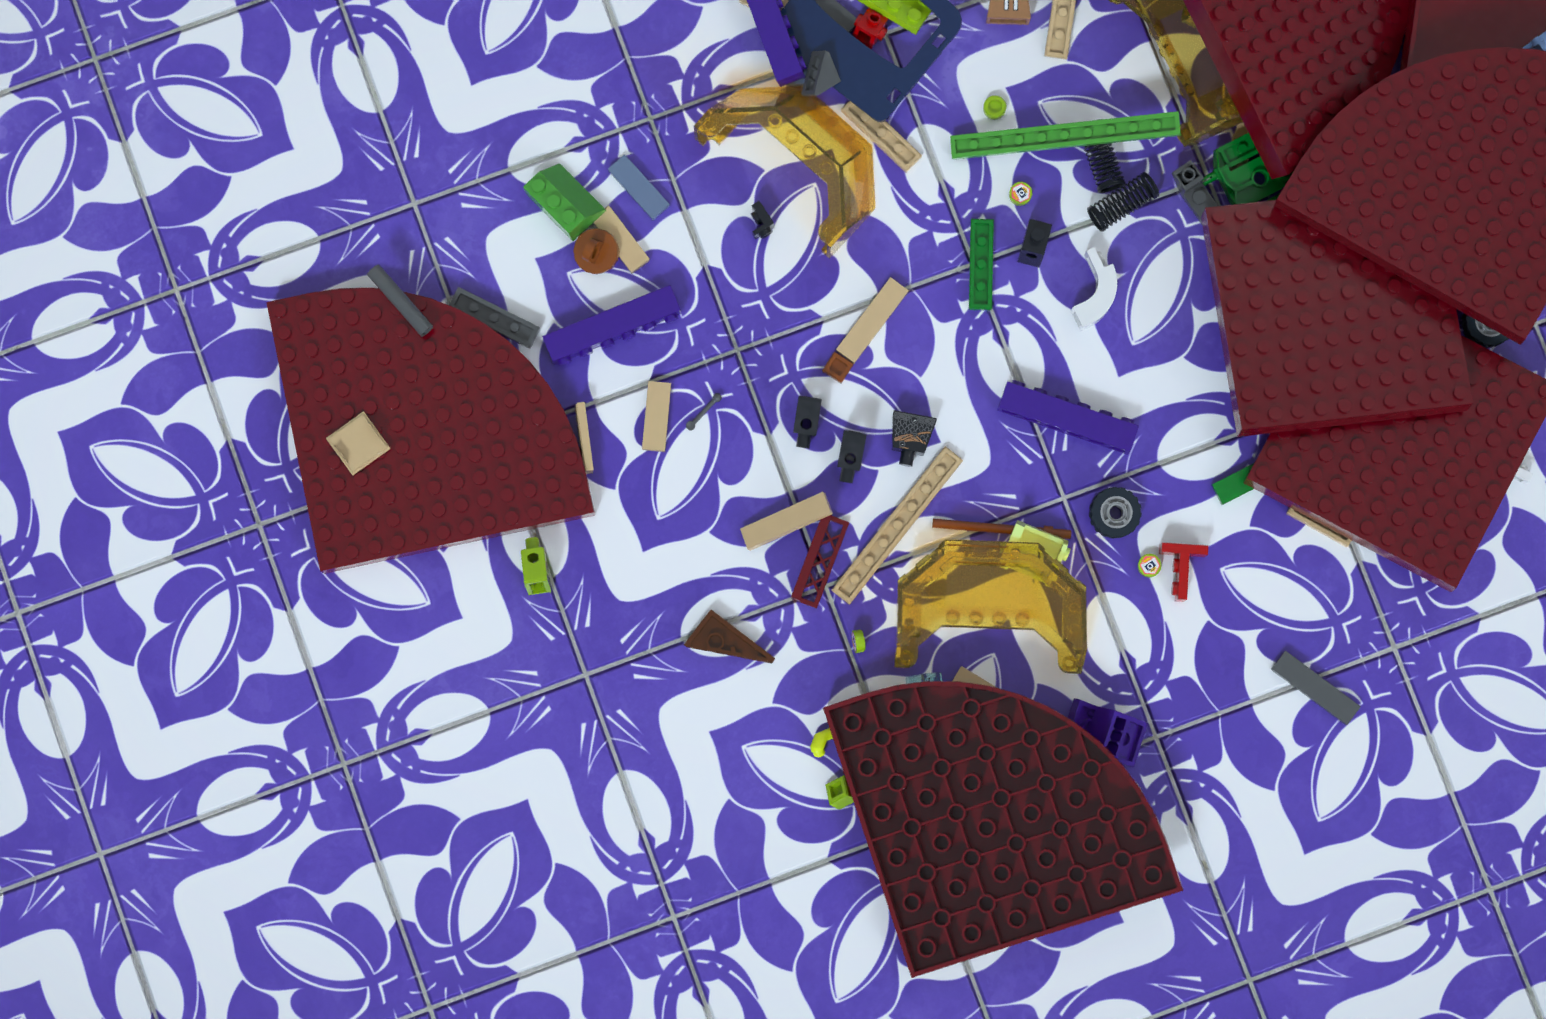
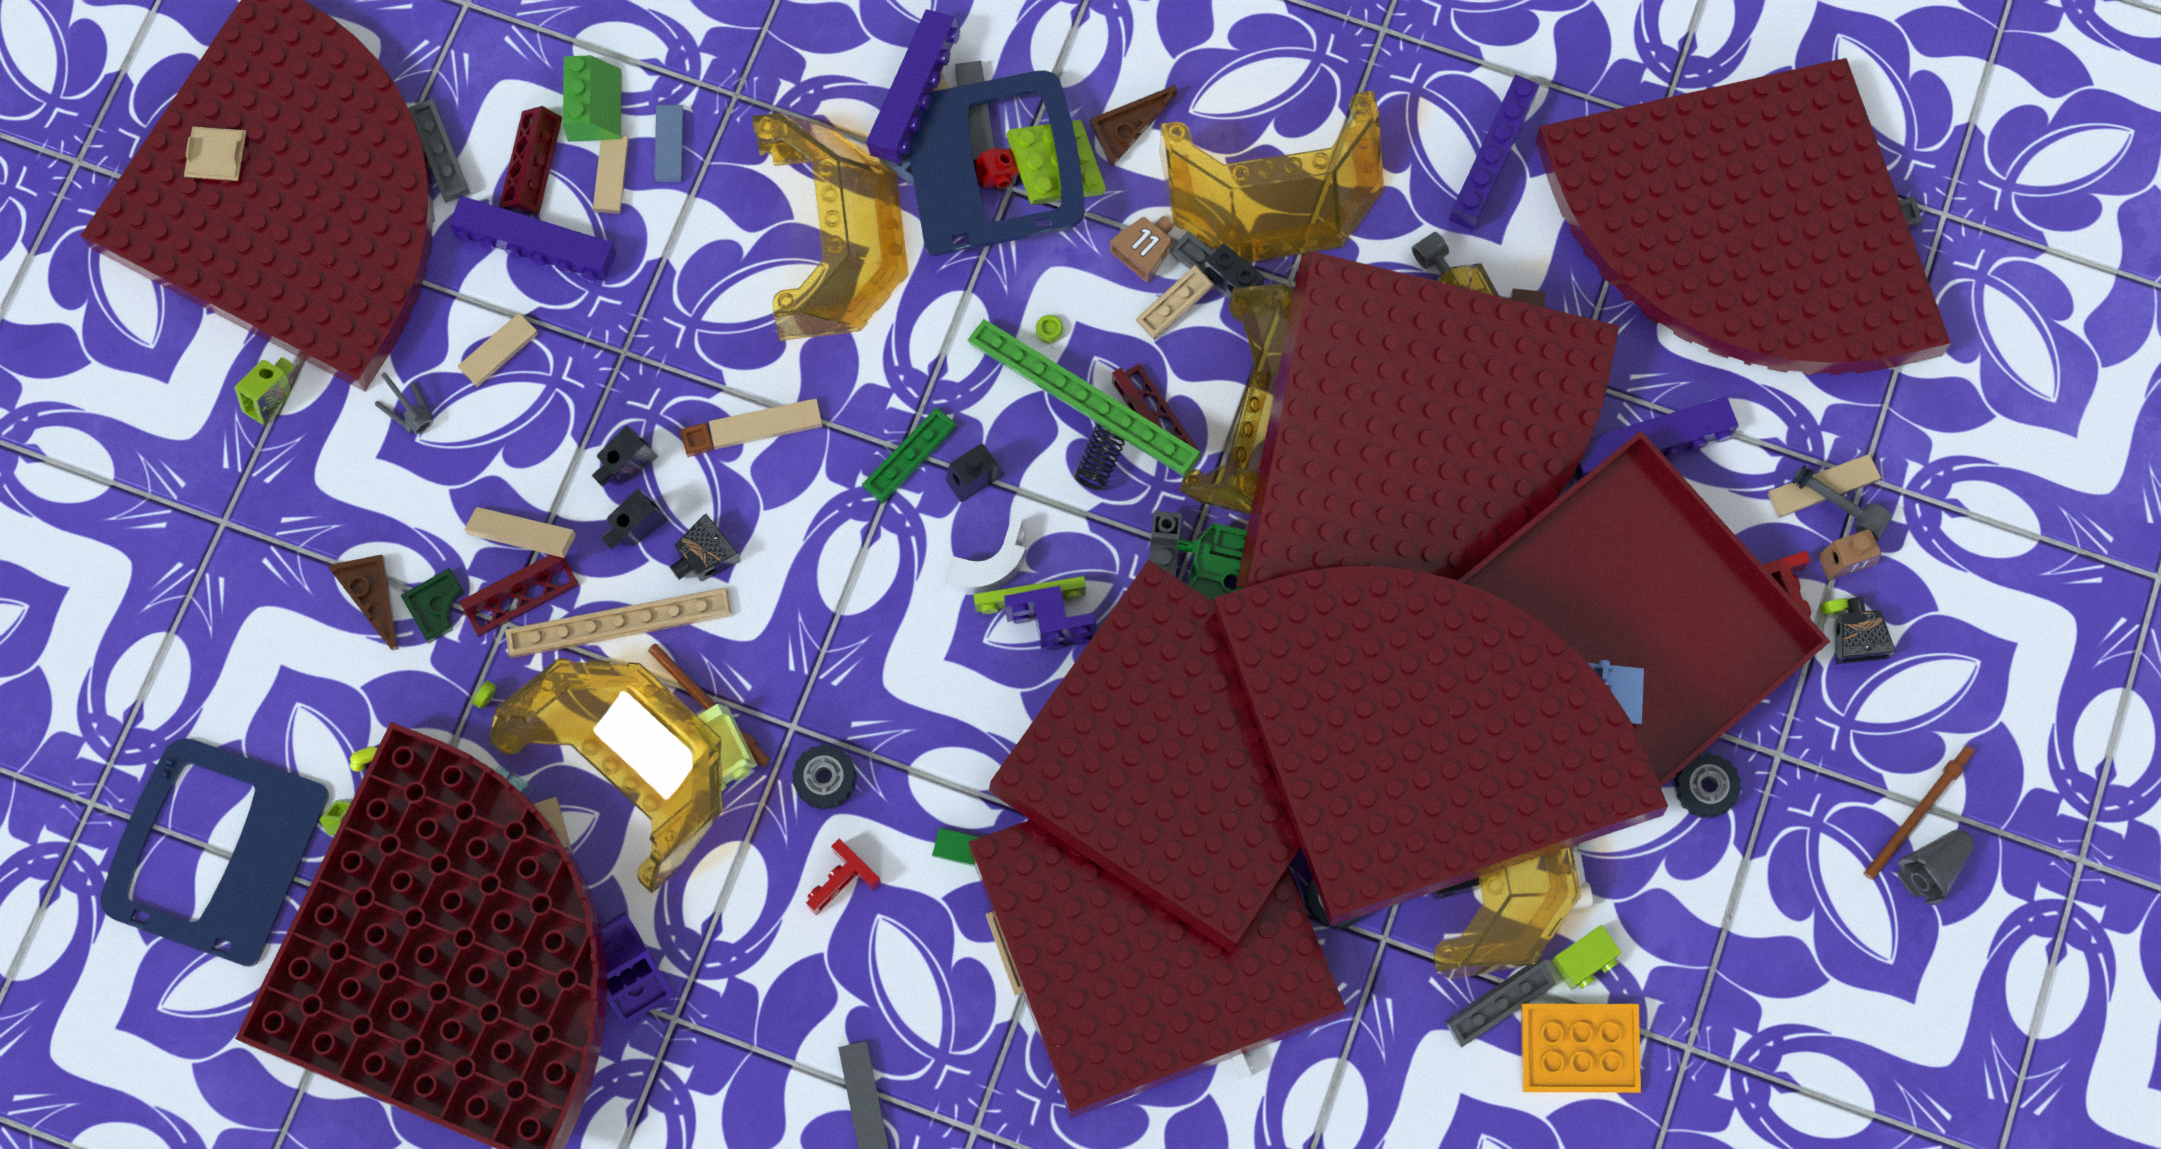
camera: 40 degrees right, 10 degrees down
dark grey piece [367,264,433,337] -> none
dark orange tile [573,228,620,274] -> none
tan tile [575,402,594,474] -> none
dark grey hinge [686,393,722,431] -> none
black bracket [751,201,775,239] -> none
dark grey slope [801,50,841,96] -> none
tan tile [841,101,922,173] -> none
dark purple brick [997,380,1139,455] -> none
tile [1009,182,1032,206] -> none
black piece [1087,172,1159,232] -> none
tile [1137,554,1162,578] -> none
none -> dark blue door [100,738,329,967]
none -> dark grey plant [375,372,433,435]
none -> dark green tile [400,568,464,644]
none -> dark red fence [499,106,562,215]
none -> lime plate [973,576,1086,614]
none -> dark purple bracket [1004,586,1096,650]
none -> dark red fence [1112,363,1199,451]

